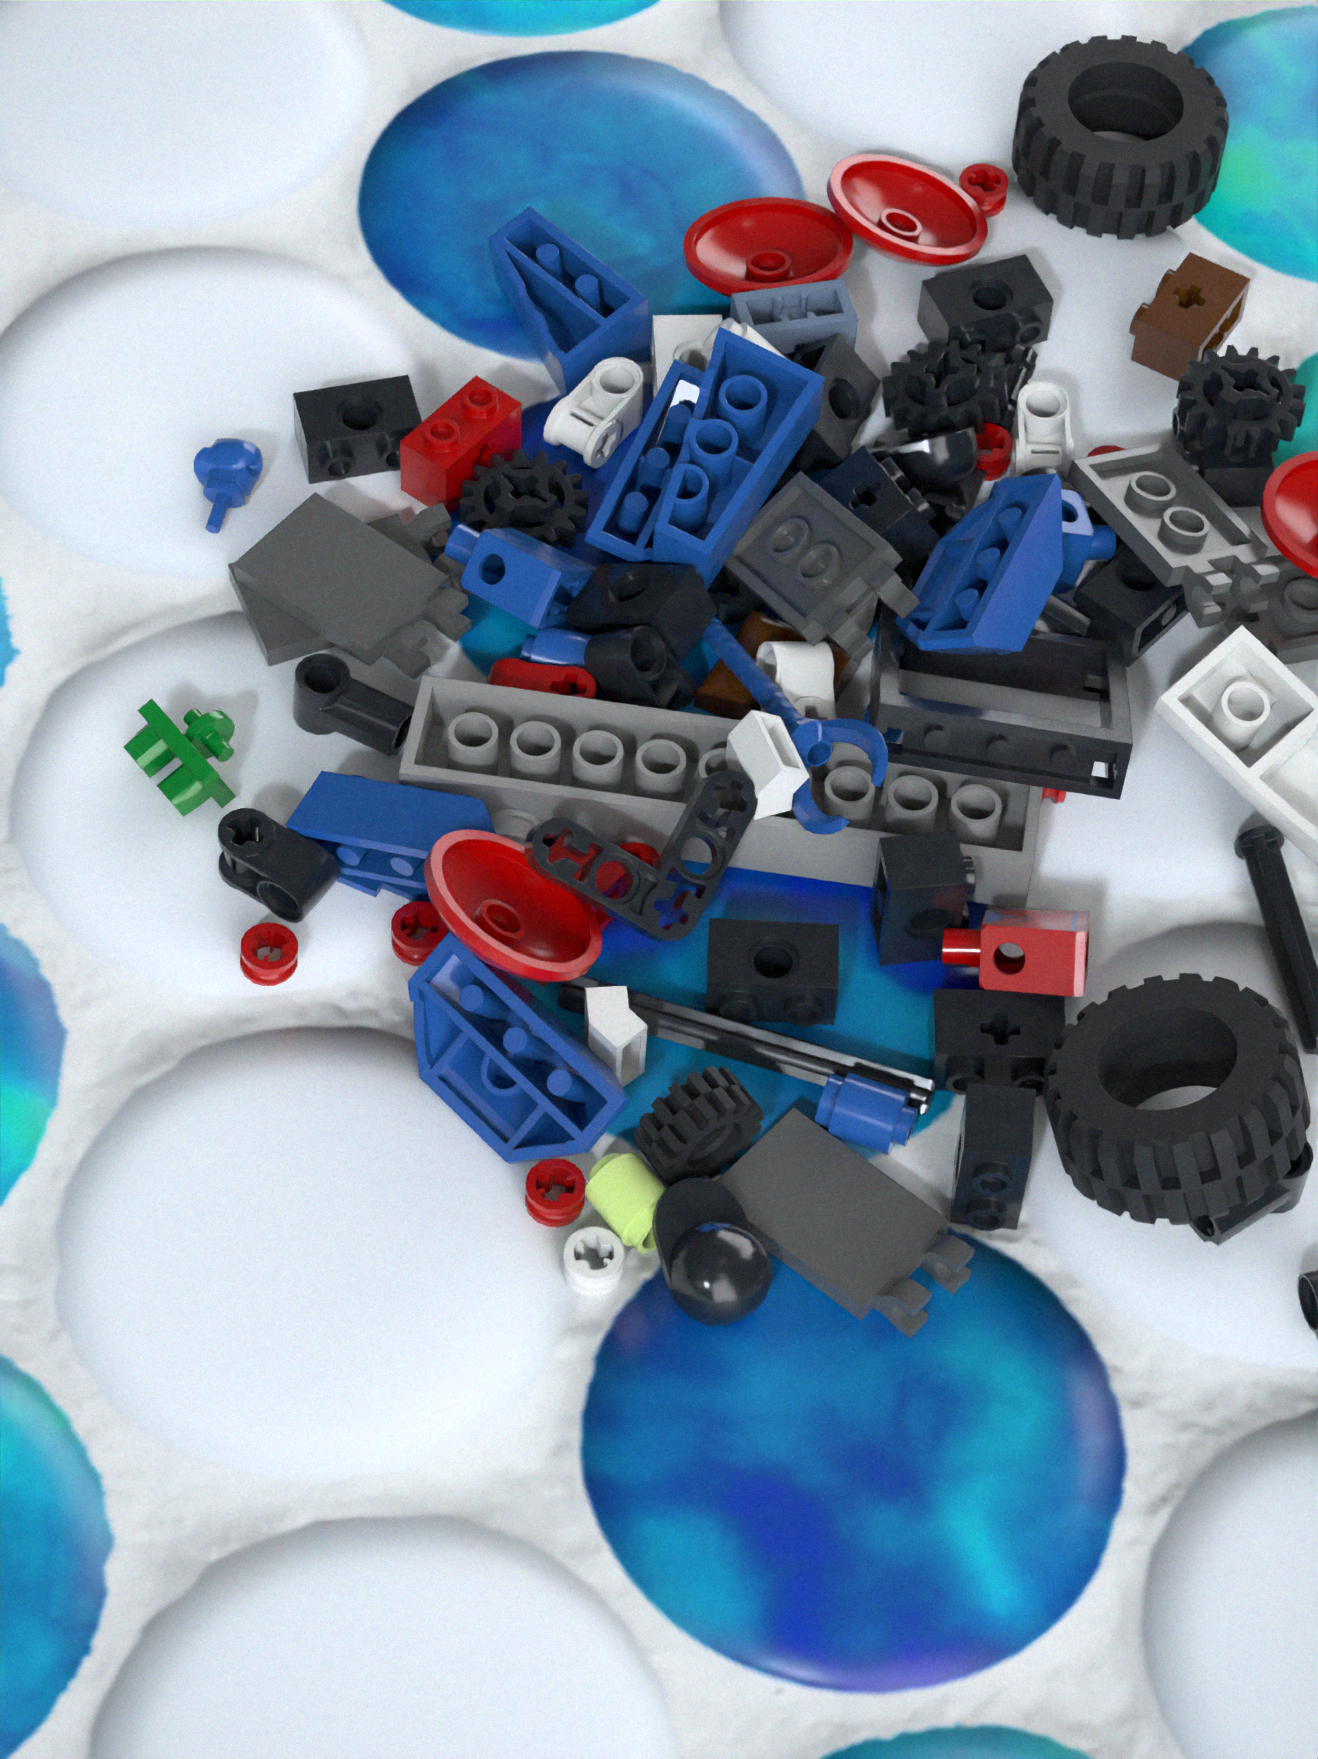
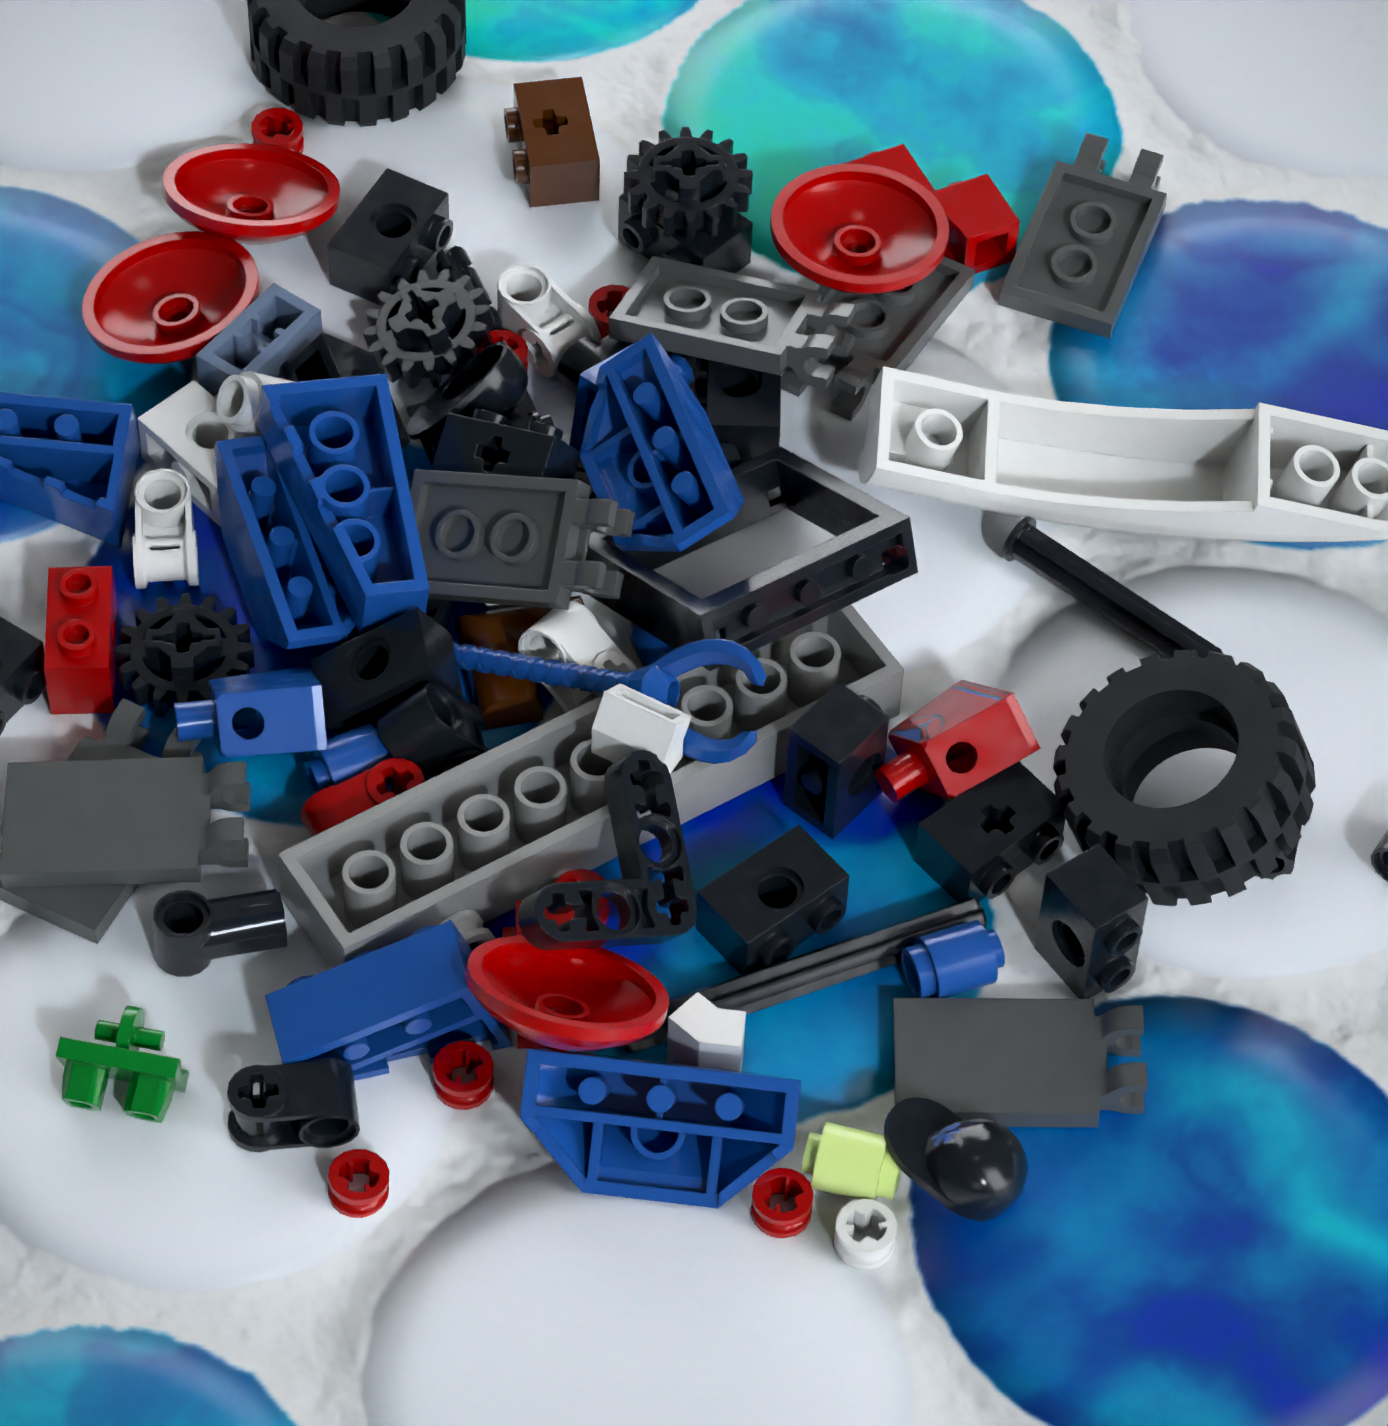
camera: 40 degrees left, 0 degrees up
black tyre [634,1066,764,1187] -> none

